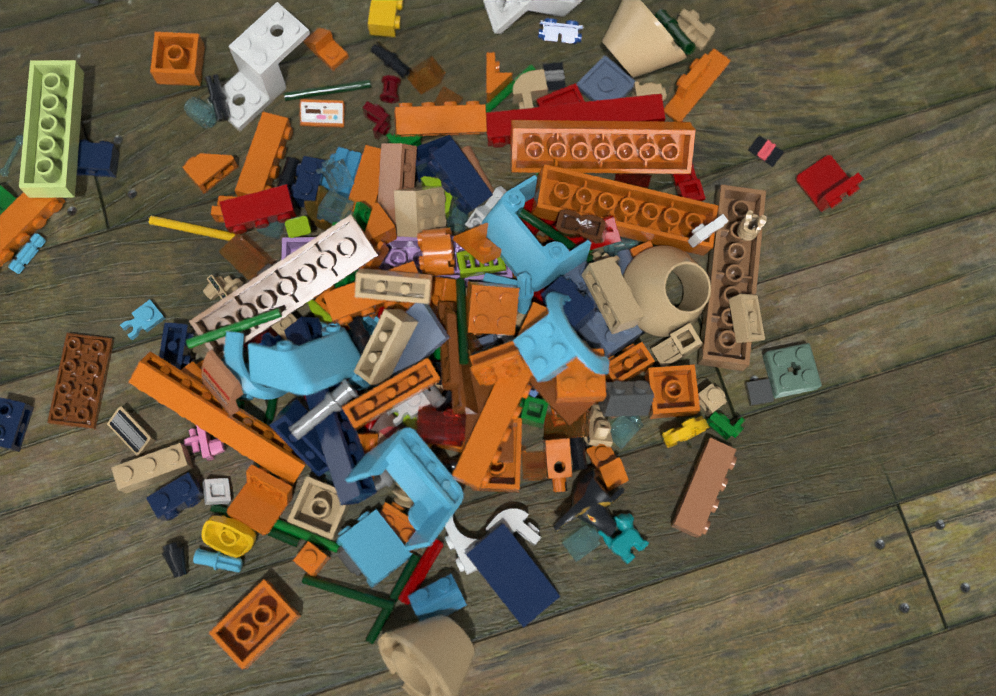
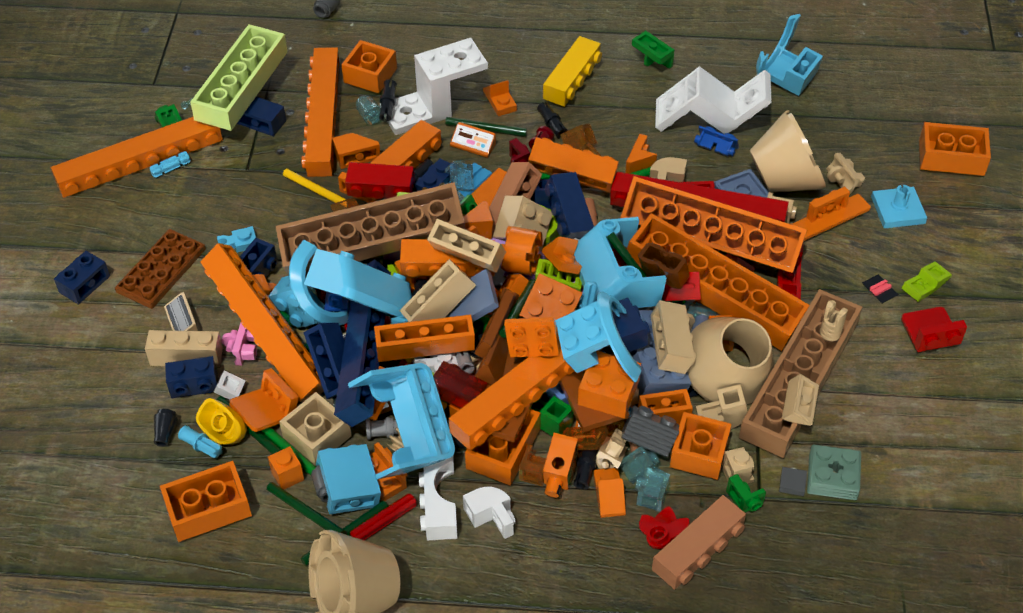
camera: 25 degrees right, 25 degrees down
green bar [186,308,282,349] -> none
nougat slope [202,349,243,416] -> none
light grey pin [289,379,358,440] -> none
dark azure brick [408,574,467,621] -> none
dark blue tile [464,522,560,628] -> none
black piece [543,62,566,91] -> none
black piece [553,468,625,537] -> none
clear light blue bracket [562,525,601,562] -> none
teal animal [598,513,649,564] -> none
dark green pin [655,9,696,55] -> none
yellow plate [662,416,710,448] -> none
white plate [688,214,728,248] -> none
none -> orange brick [302,47,340,177]
none -> clear light blue brick [635,467,670,512]
none -> red plate [639,506,690,549]
none -> medium azure tile [871,185,927,228]
none -> lime slope [901,262,952,302]

